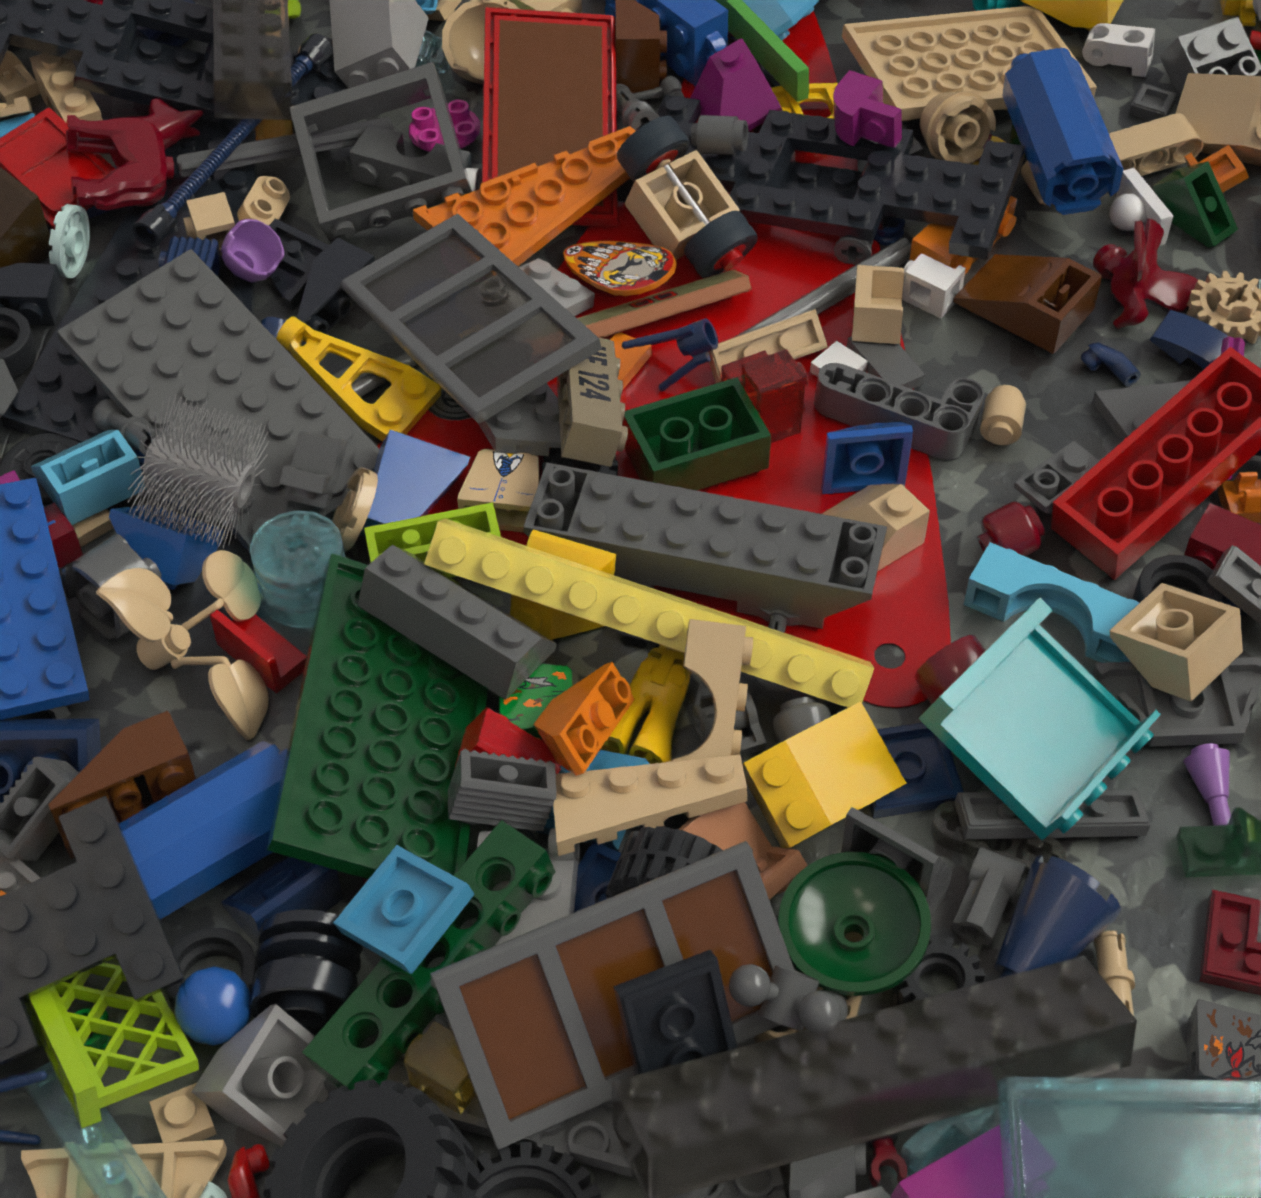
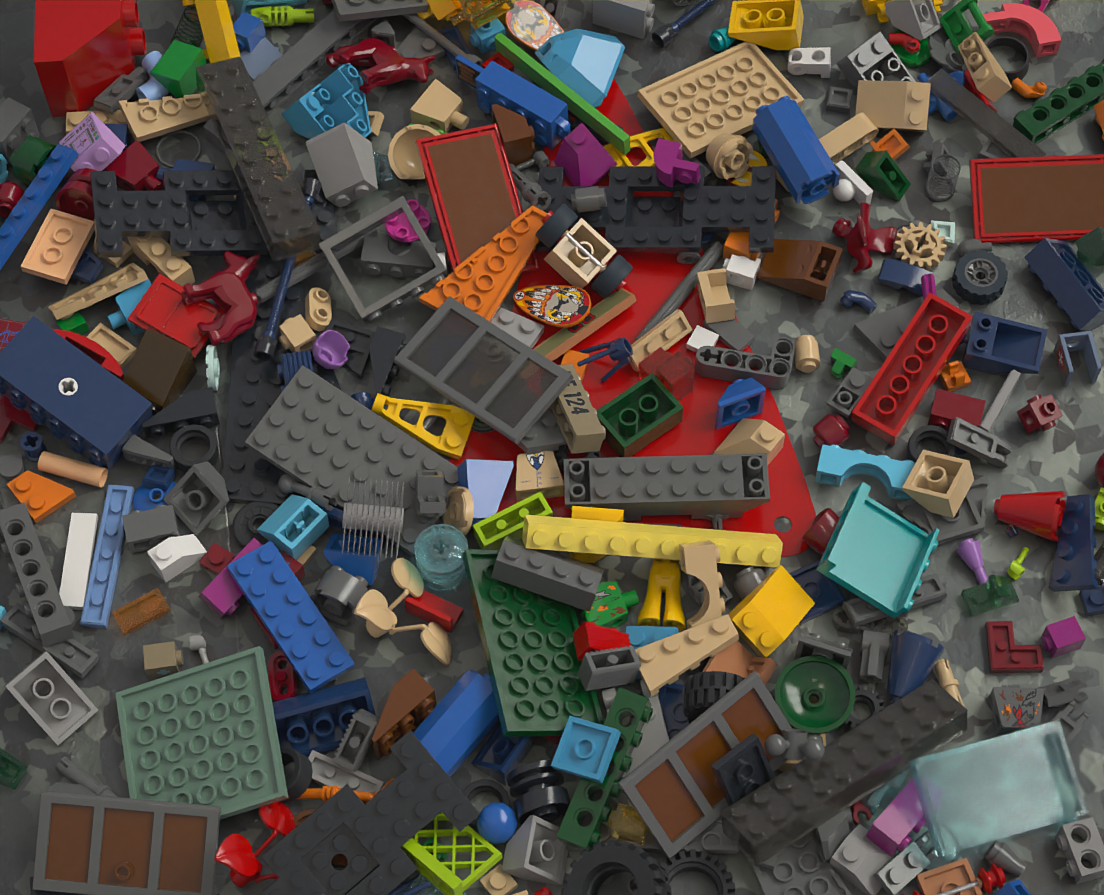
camera: 15 degrees left, 10 degrees up
orange slope [533,662,635,776] -> none
none -> green tile [830,348,858,379]

